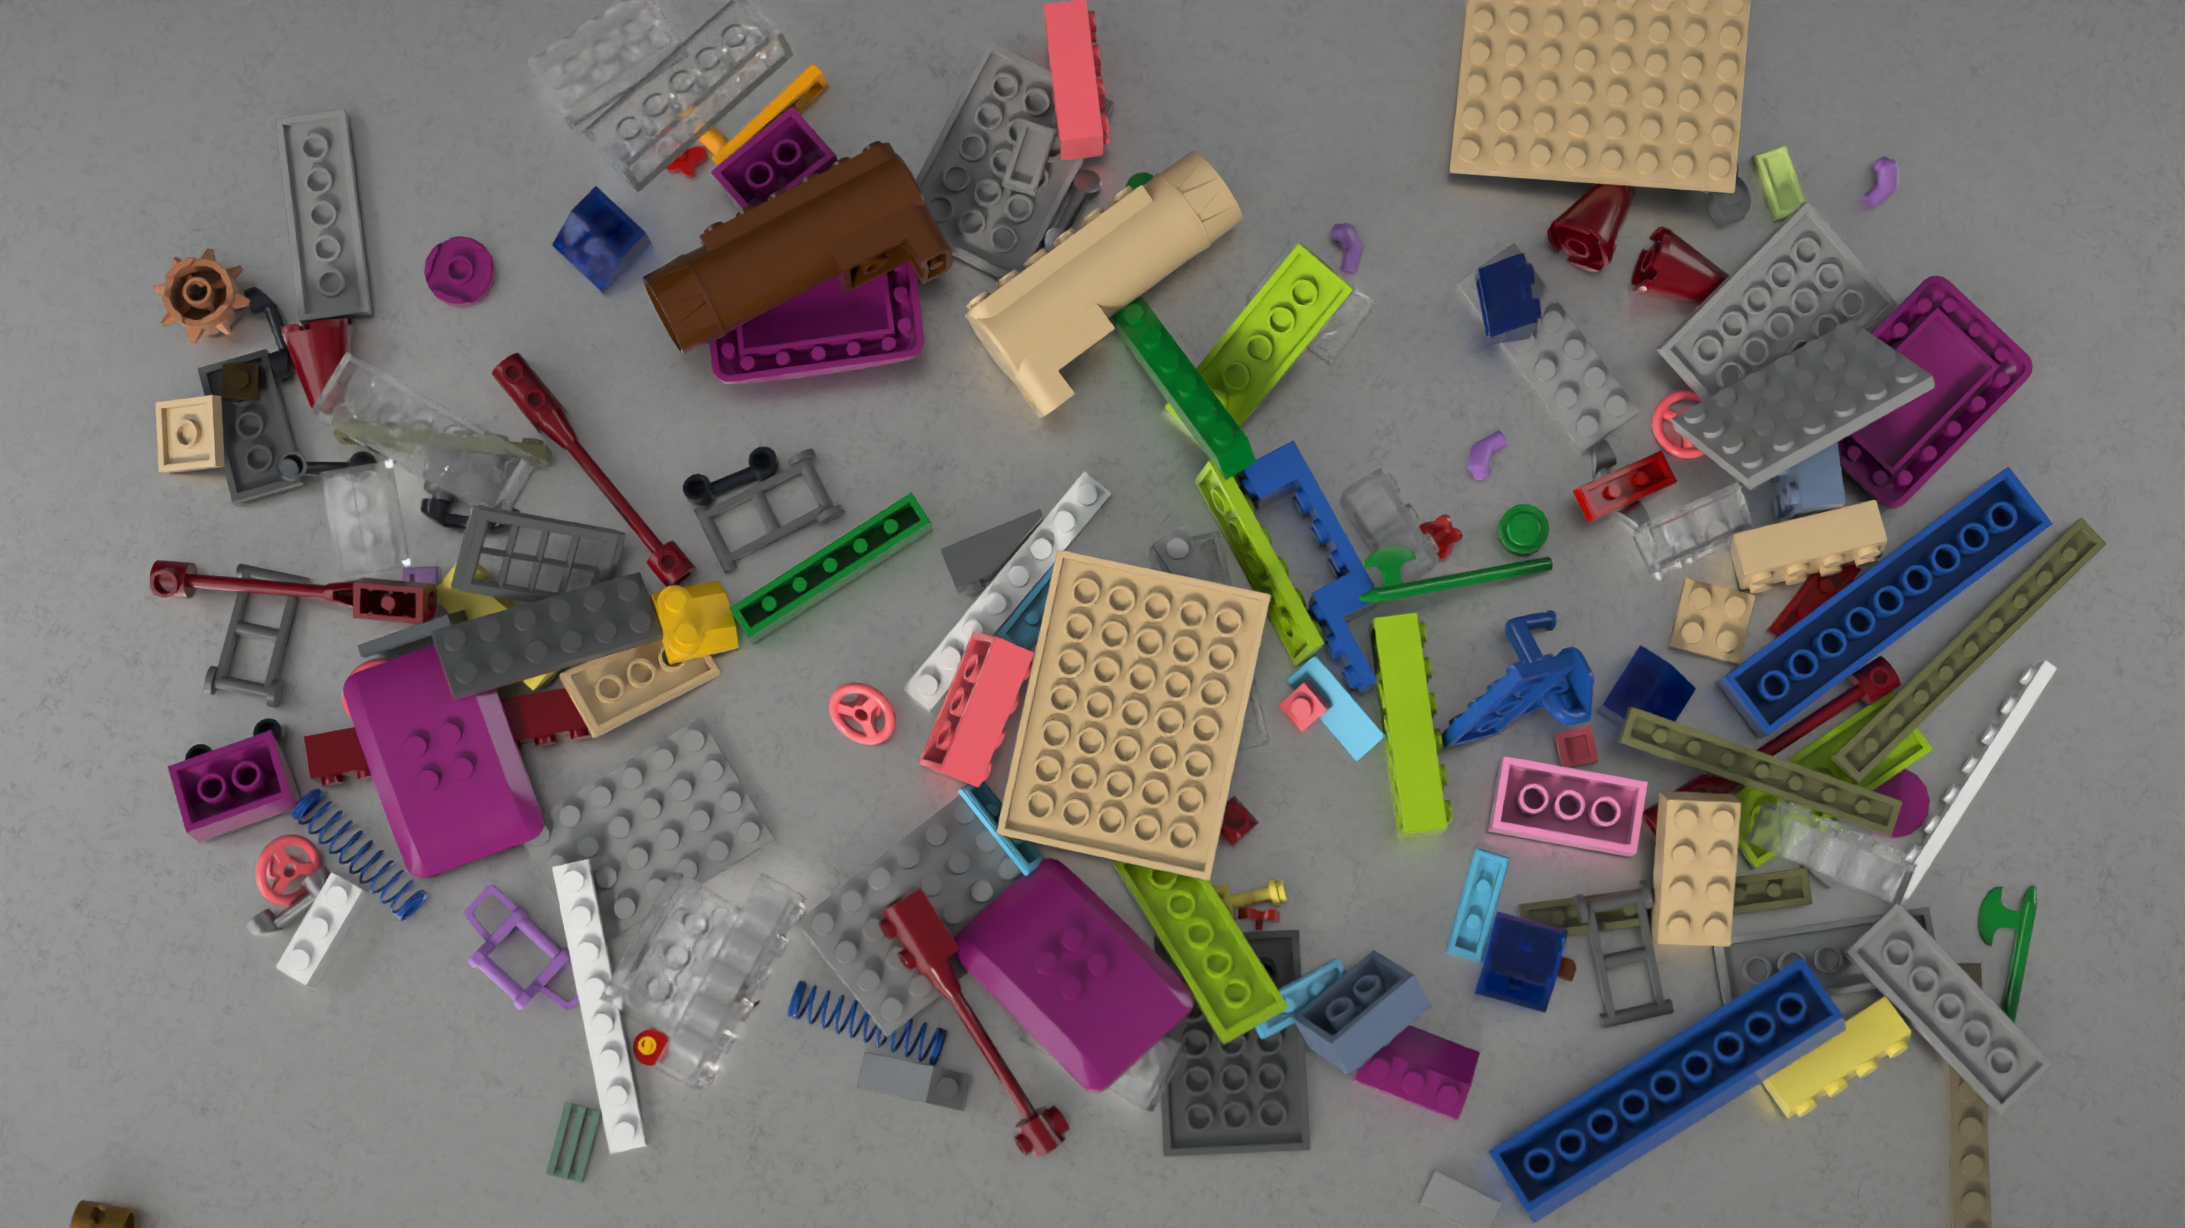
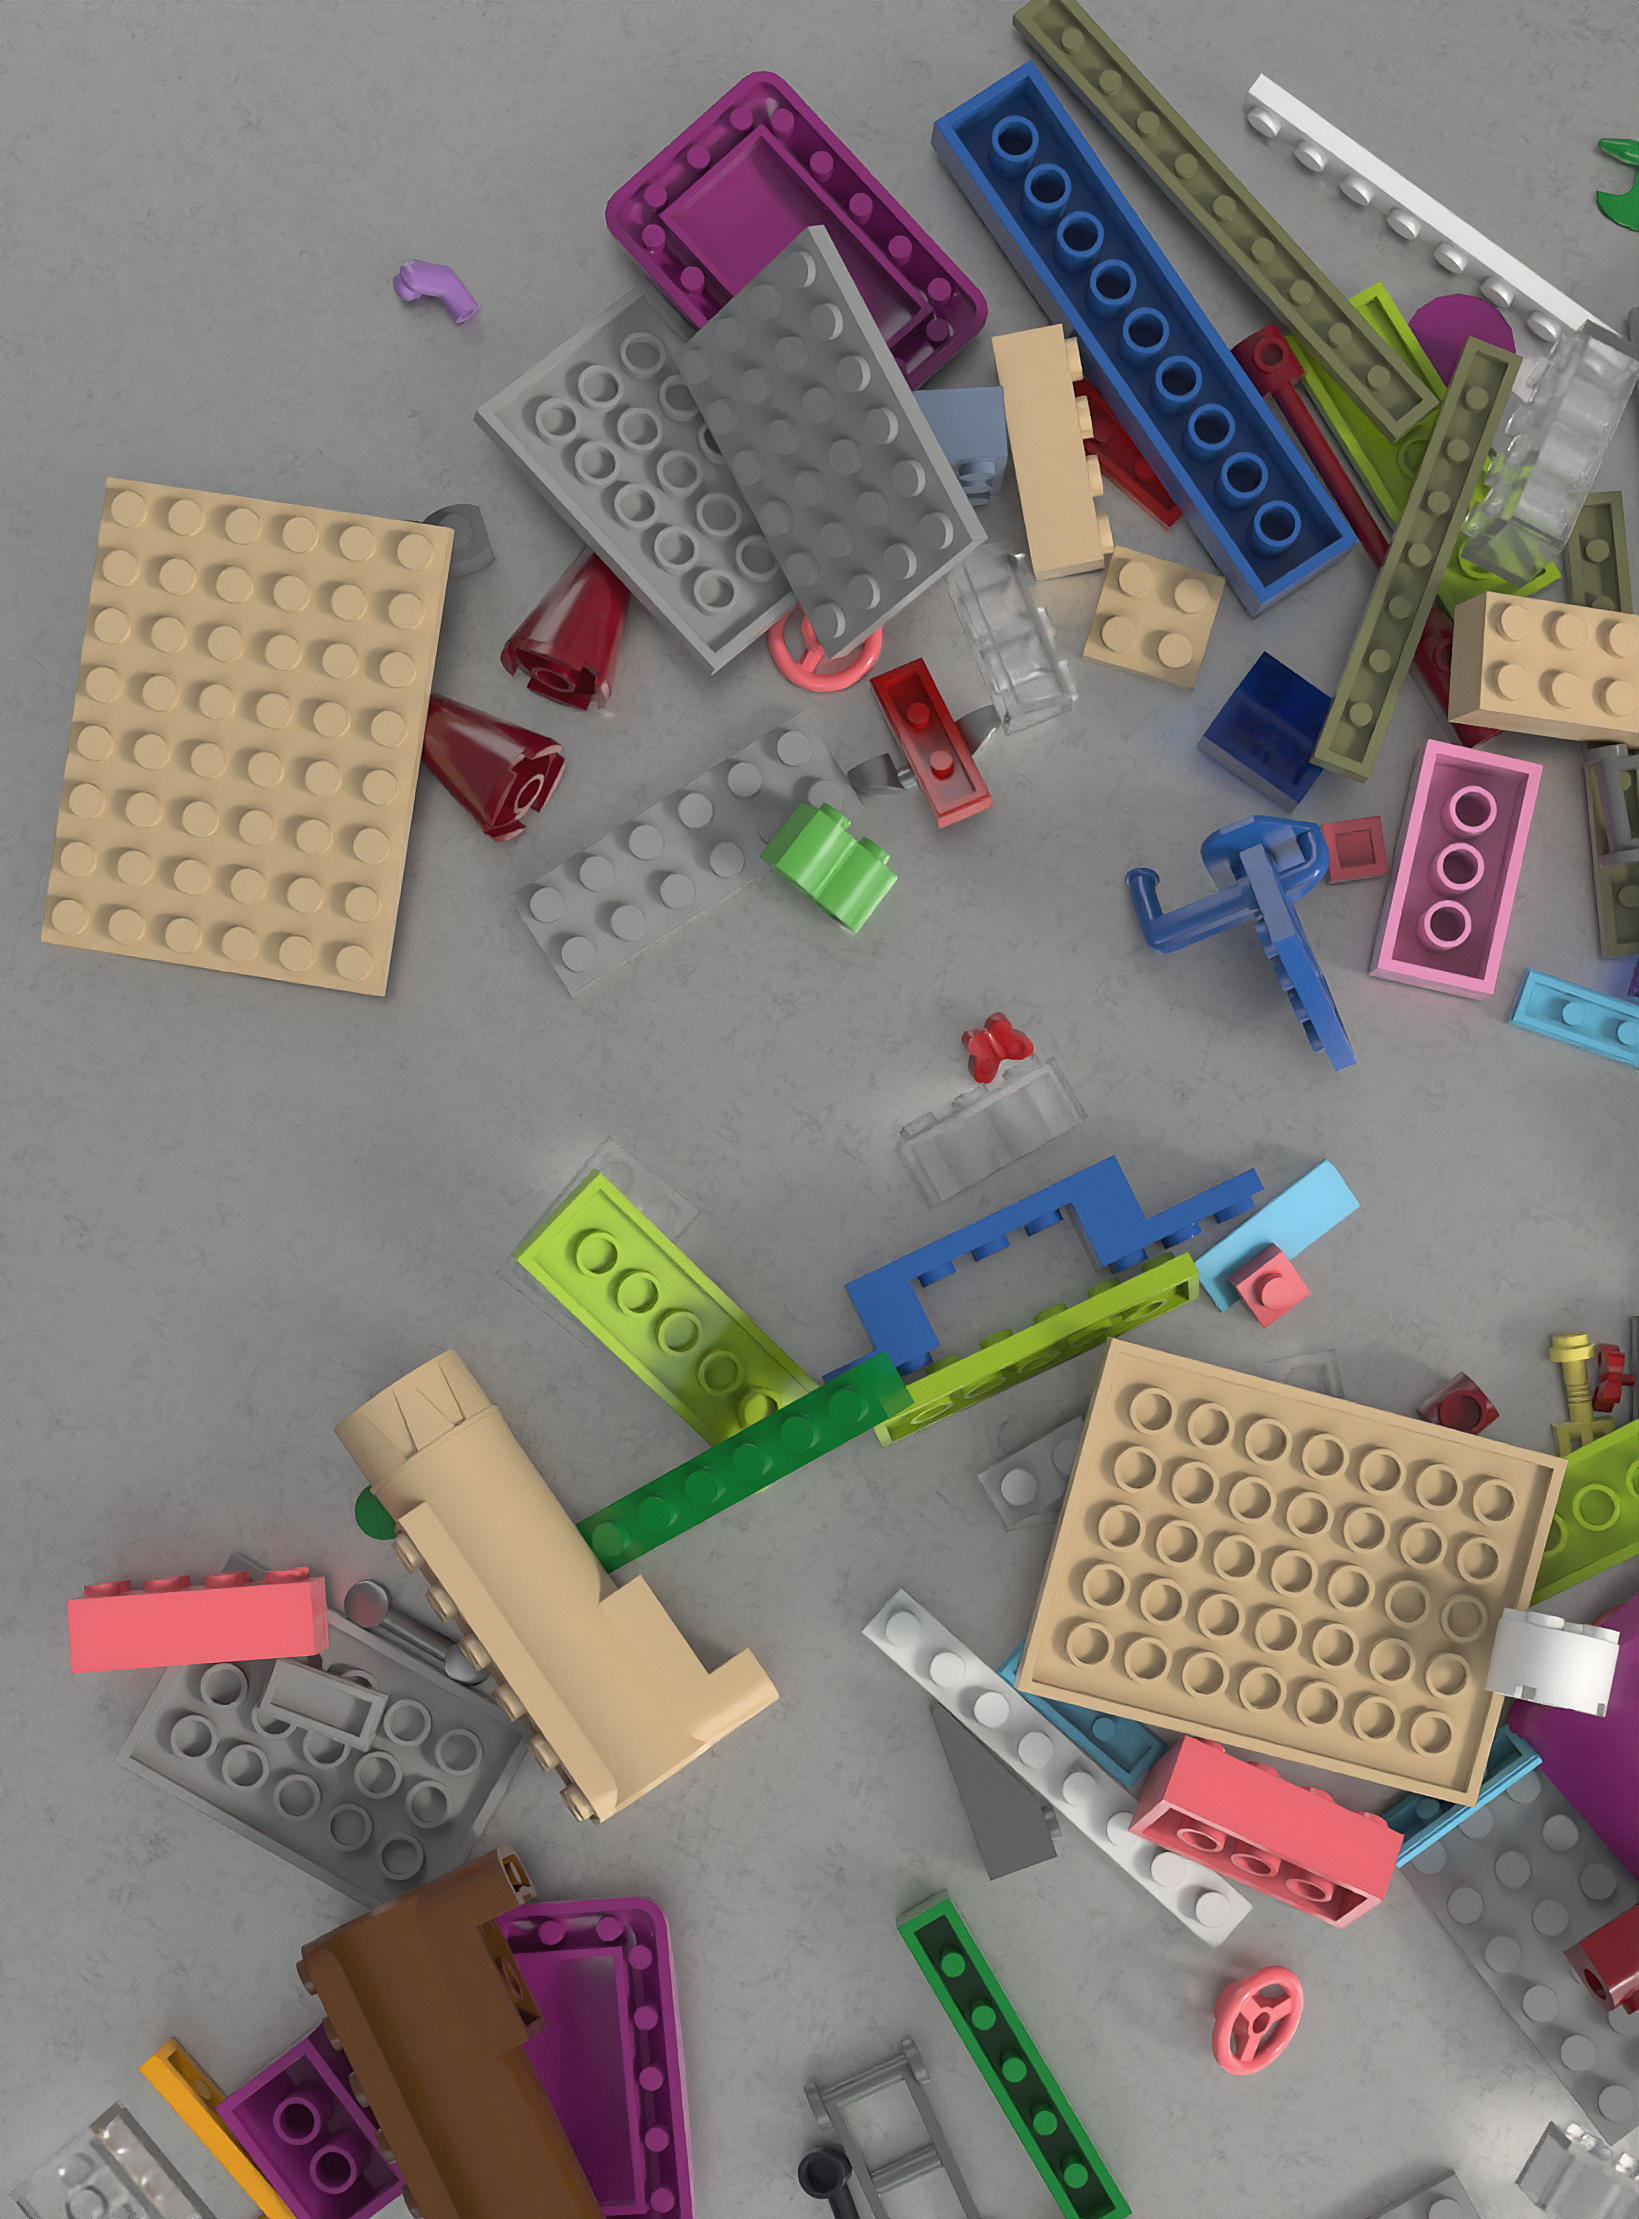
camera: 90 degrees left, 5 degrees up
medium lavender arm [1331,222,1364,275] -> none
green piece [1359,545,1553,603] -> none
lime brick [1369,612,1453,840] -> none
medium lavender arm [1467,430,1508,480] -> none
clear blue slope [1475,253,1542,346] -> none
green wheel [1496,504,1549,558] -> none
yellowish green tile [1751,145,1807,223] -> none
none -> bright green brick [760,802,898,933]
none -> white brick [1484,1608,1620,1717]

